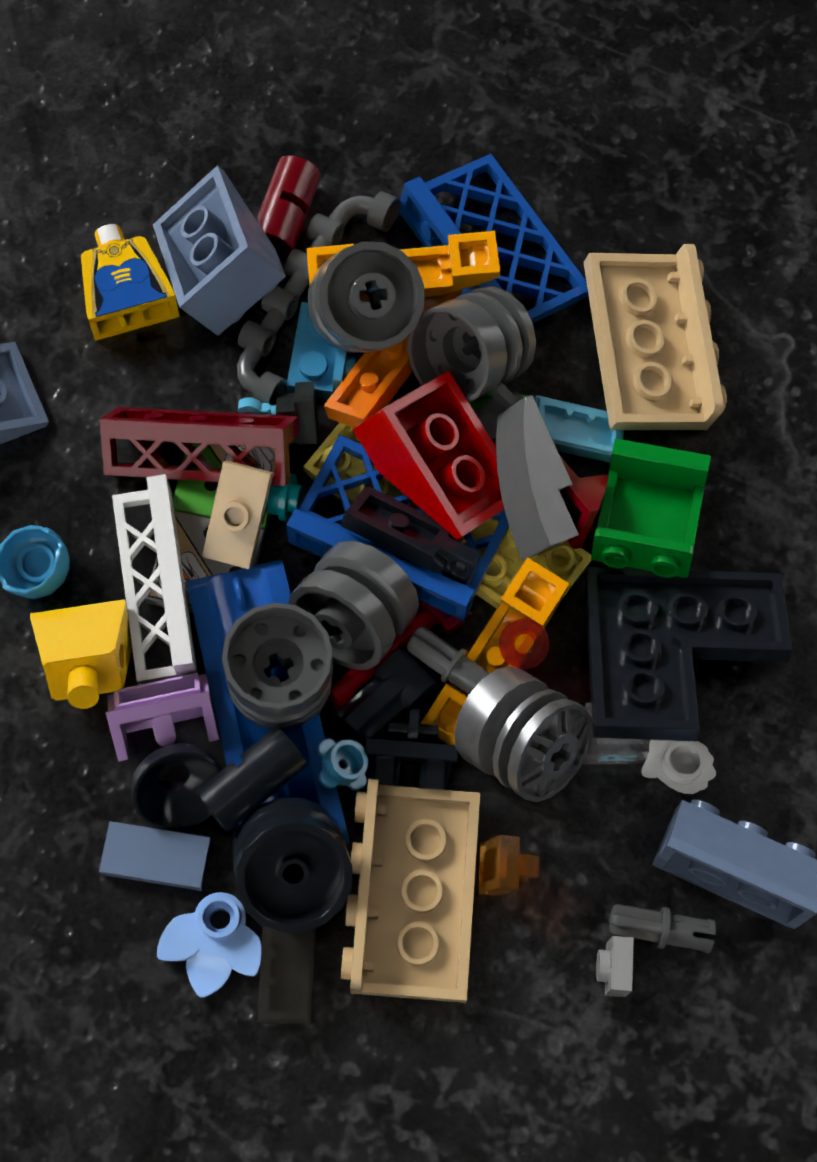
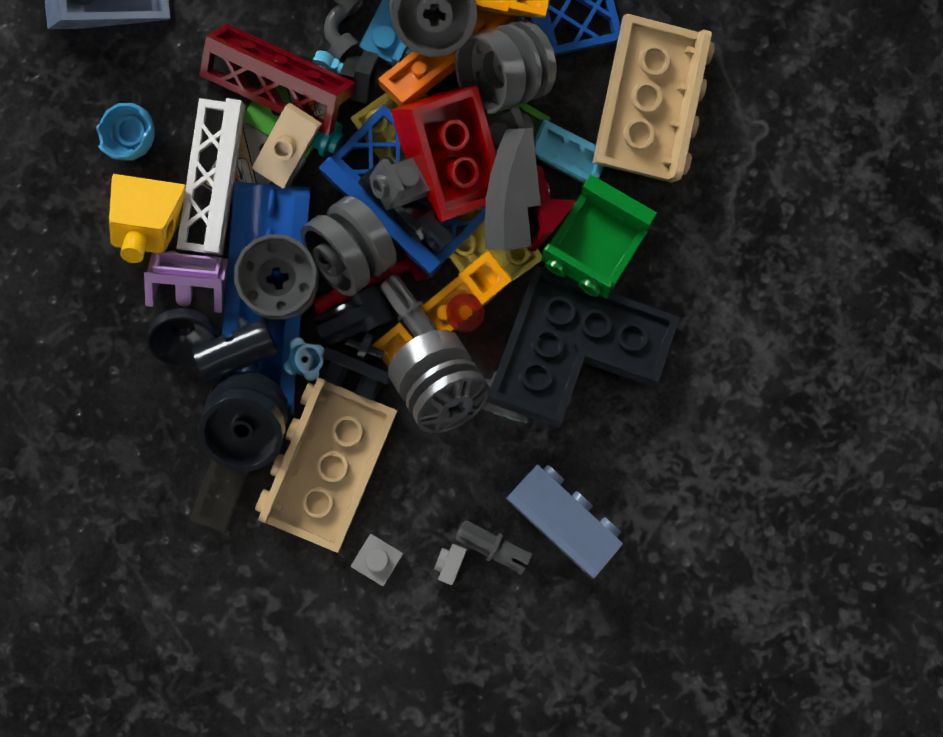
camera: 20 degrees right, 15 degrees up
sand blue tile [99,821,212,891] -> none
light blue plate [157,892,263,998] -> none
clear orange tile [479,835,539,896] -> none
white animal [642,740,716,794] -> none
none -> light grey plate [350,534,404,586]
none -> dark grey bracket [369,158,430,211]

